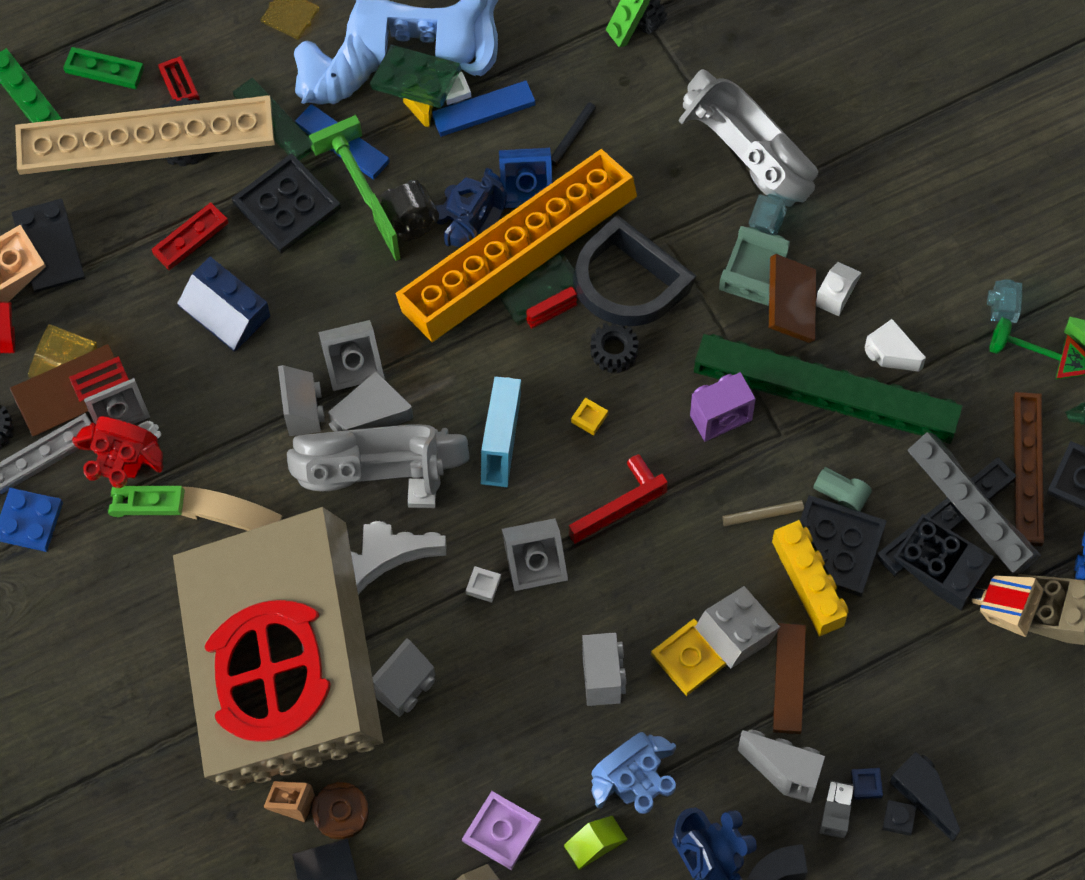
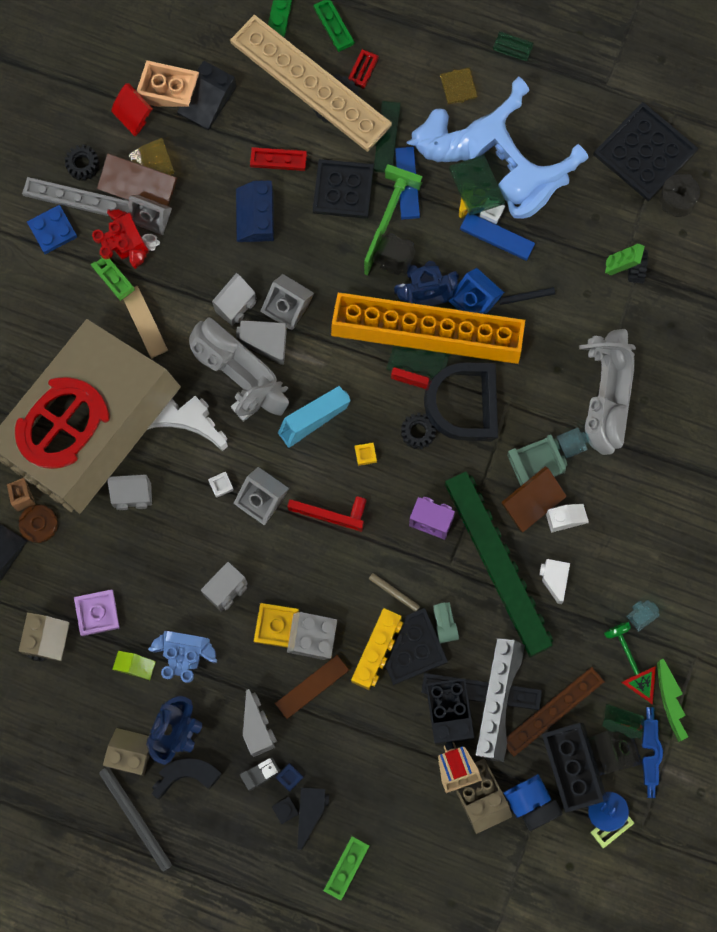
camera: 50 degrees right, 10 degrees up
red tile [69,356,129,402] -> none
none -> bright green plate [323,837,369,900]

